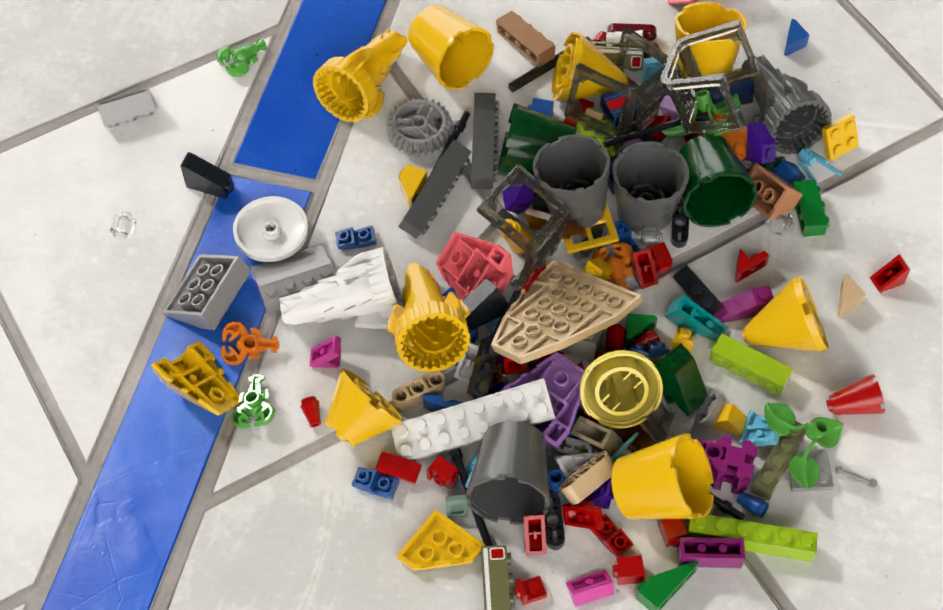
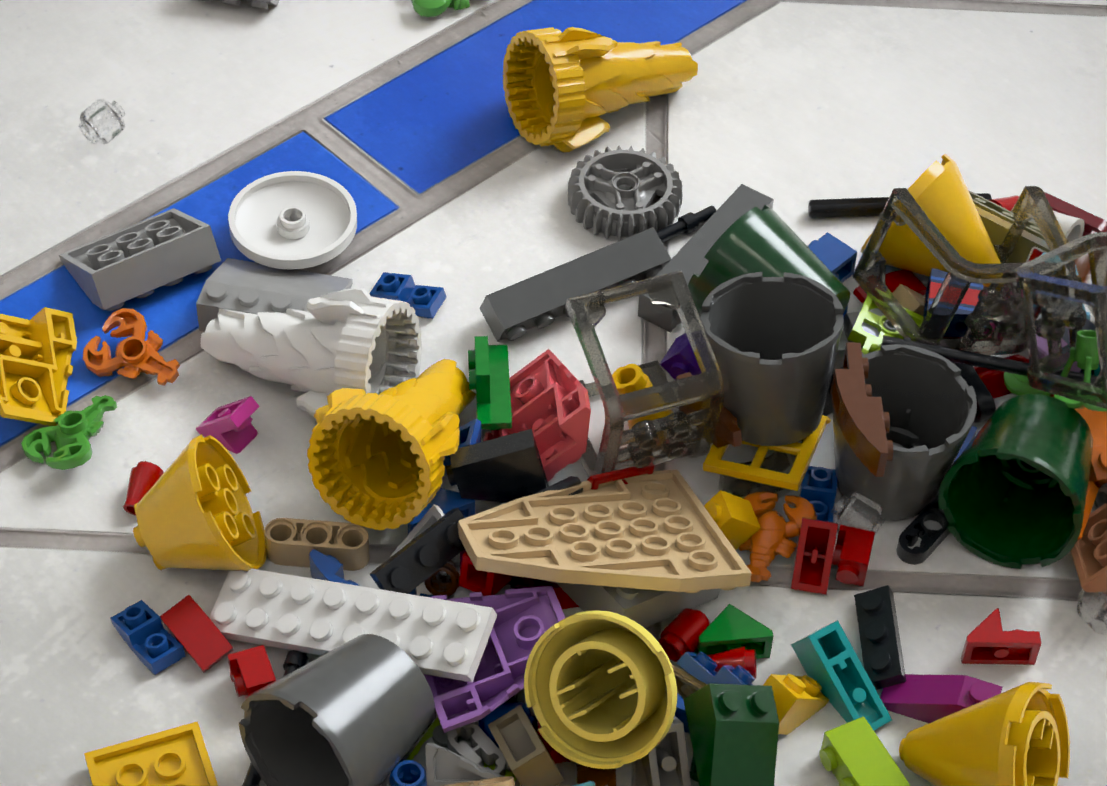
camera: 30 degrees right, 10 degrees down
black slope [180,152,234,199] -> none
yellow slope [398,164,427,208] -> none
yellow cone [408,5,494,90] -> none
sand green tile [445,494,468,518] -> none
medium nougat brick [496,11,556,67] -> none
none -> green bracket [468,336,512,430]
none -> reddish brown slope [830,342,893,477]

